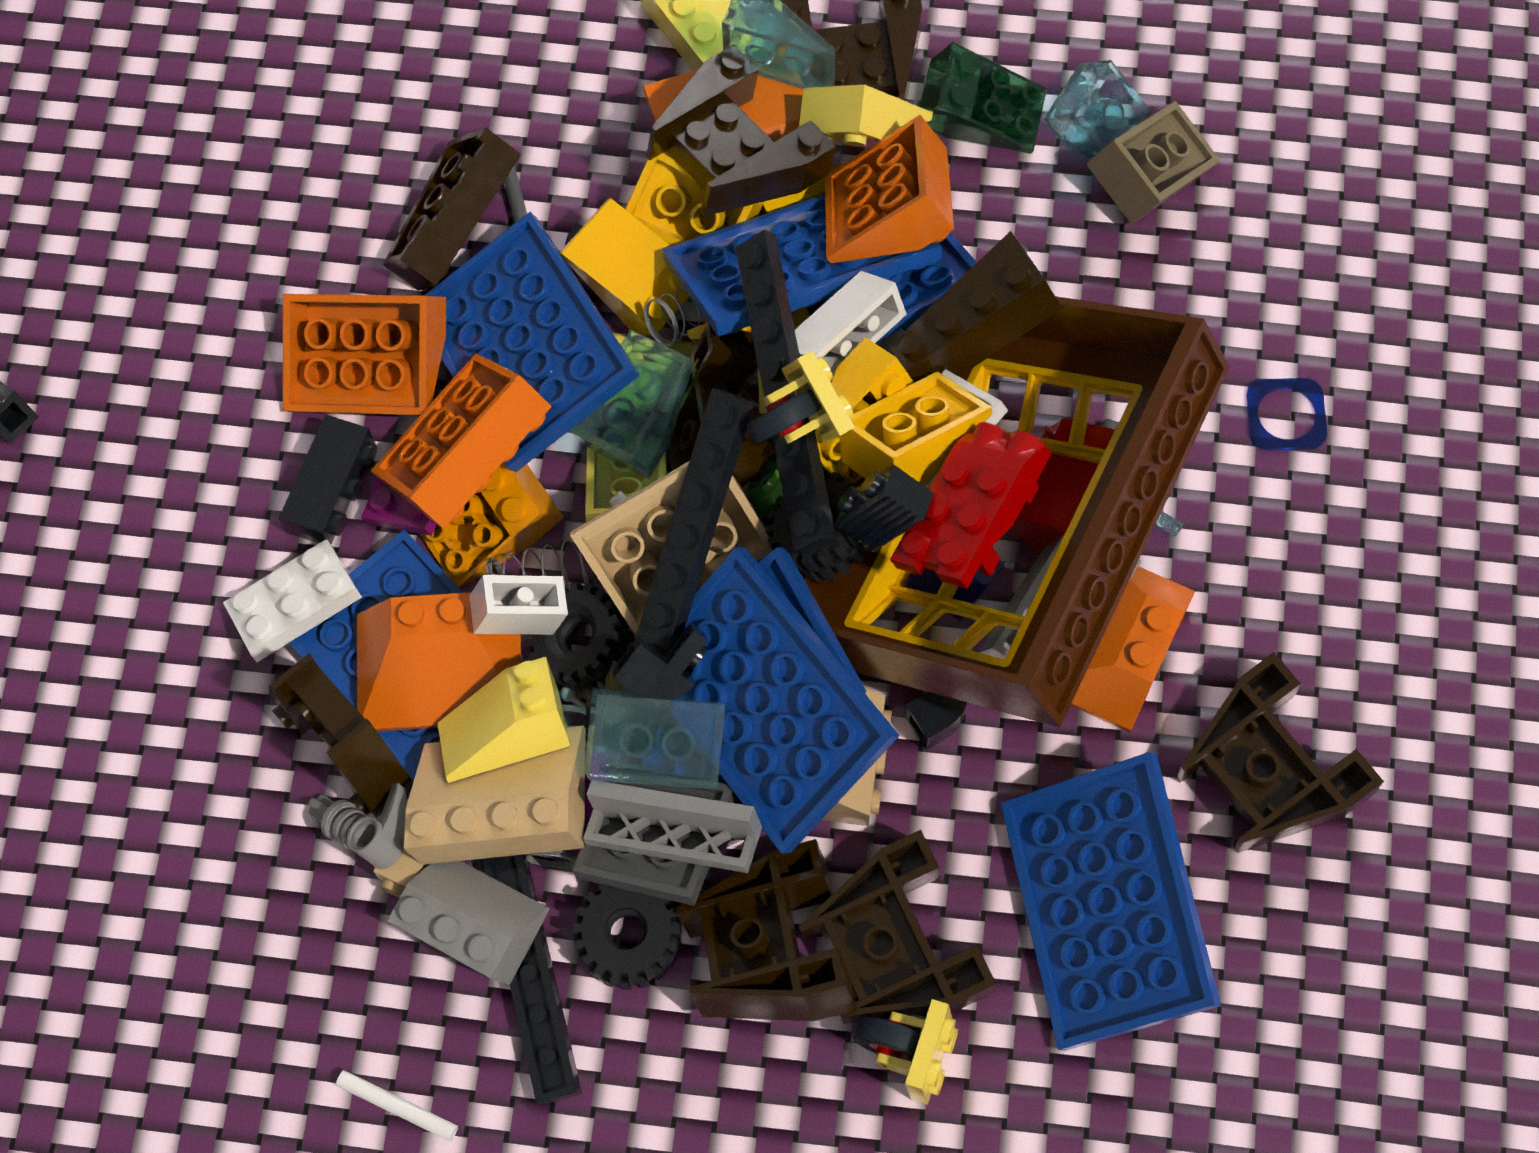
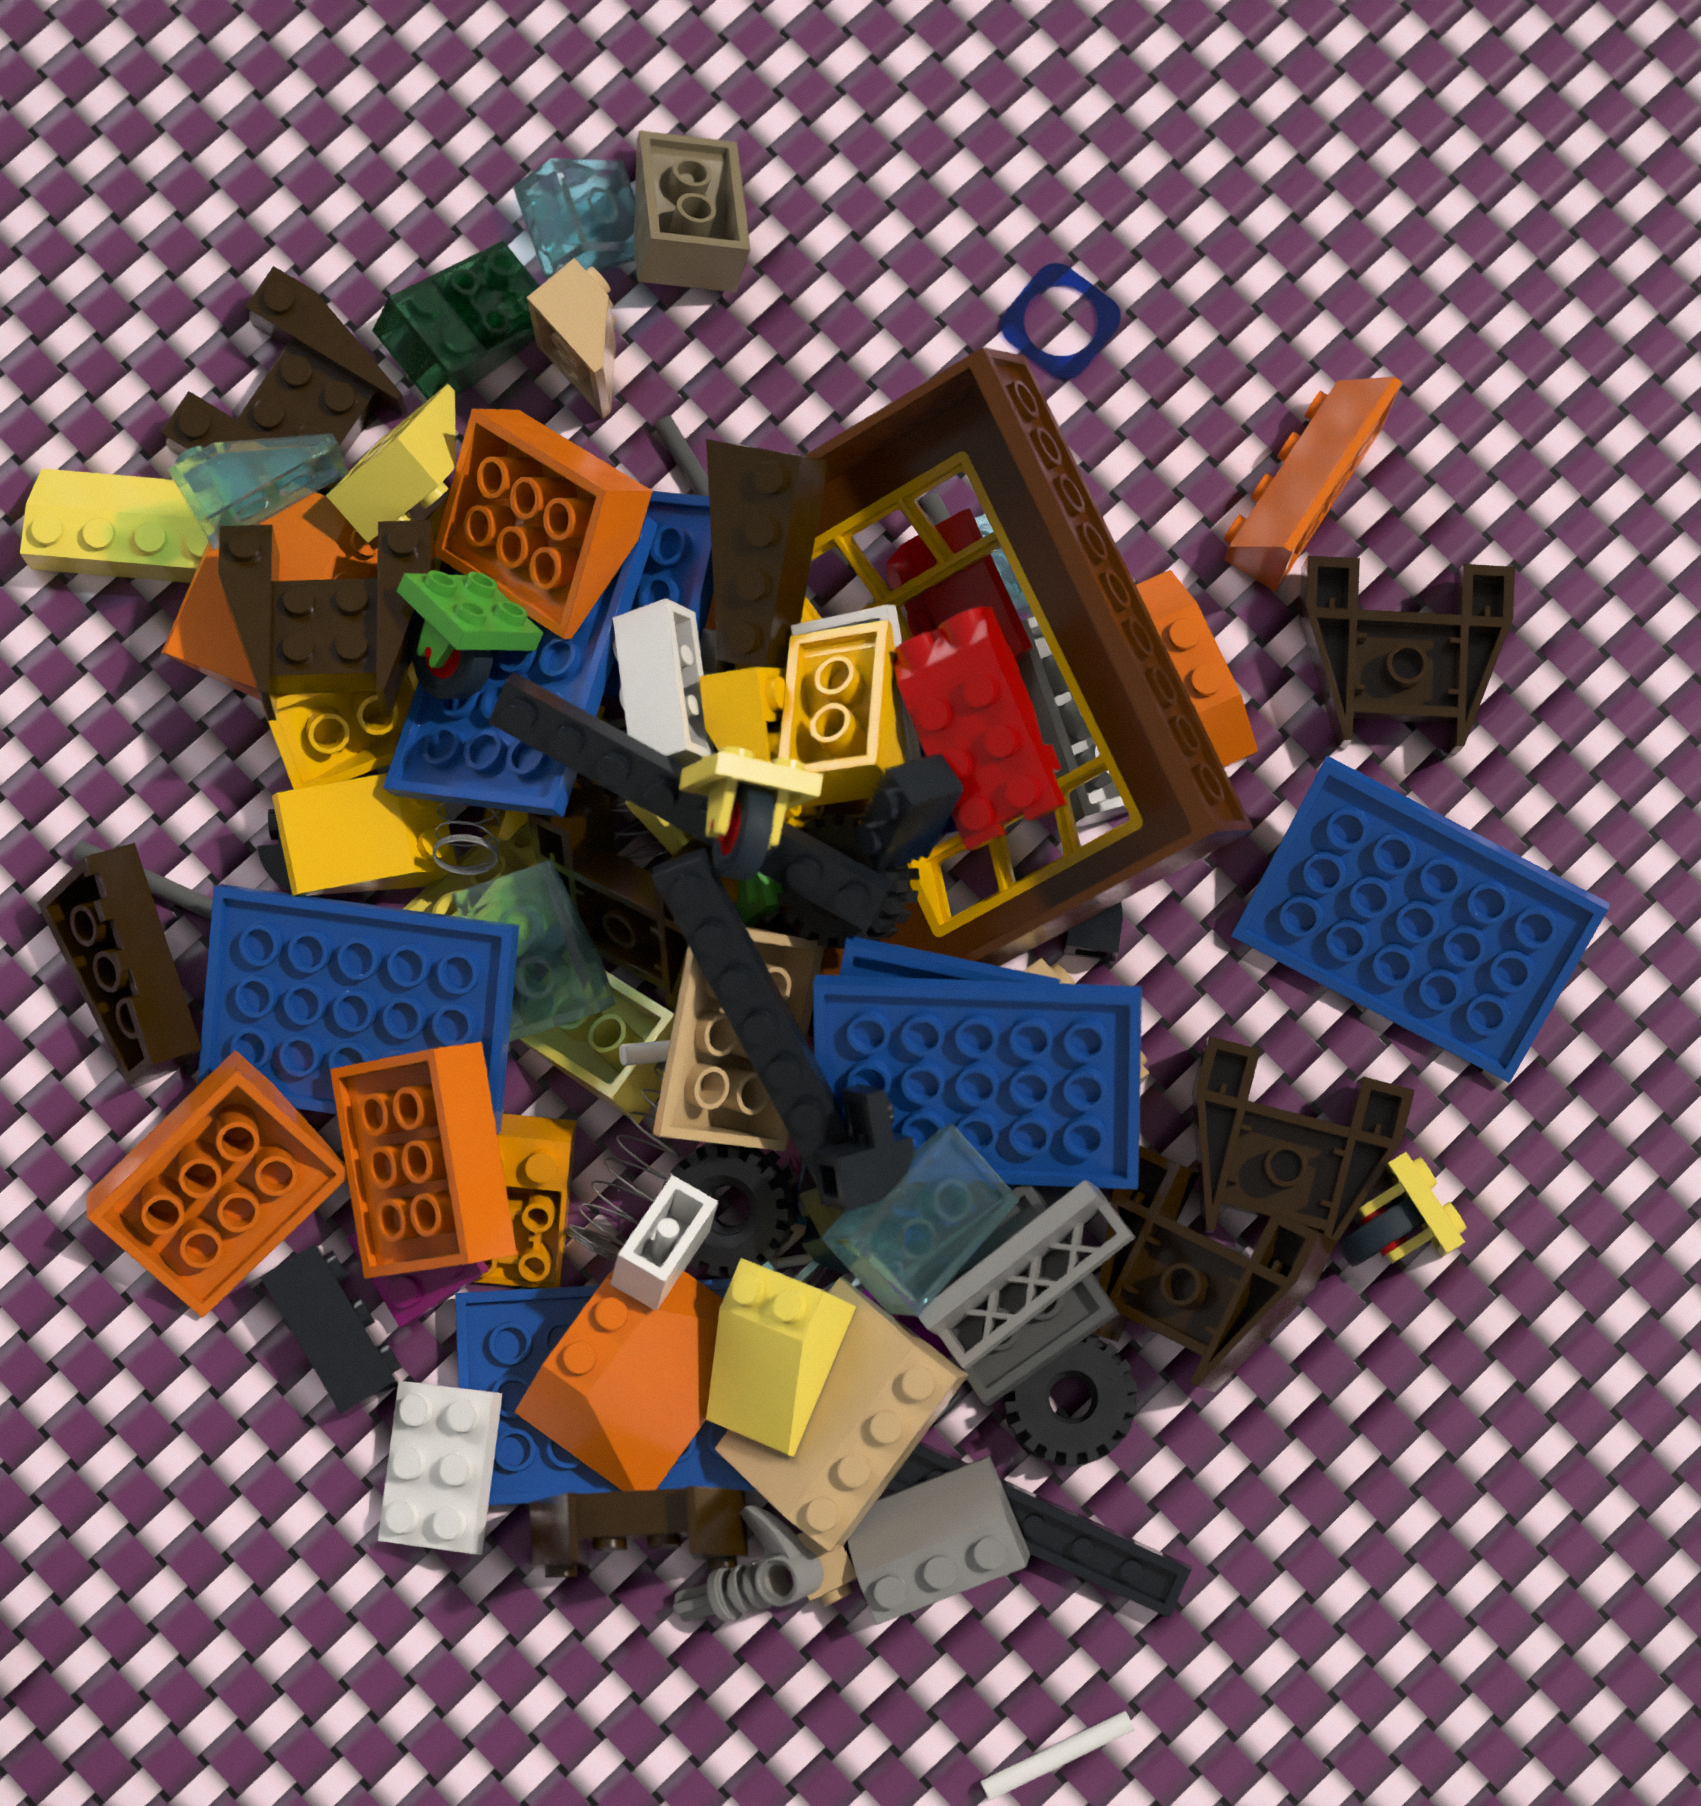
camera: 55 degrees left, 10 degrees up
none -> bright green plate [397,571,543,699]
none -> tan slope [527,258,616,419]
none -> orange slope [1223,377,1403,592]

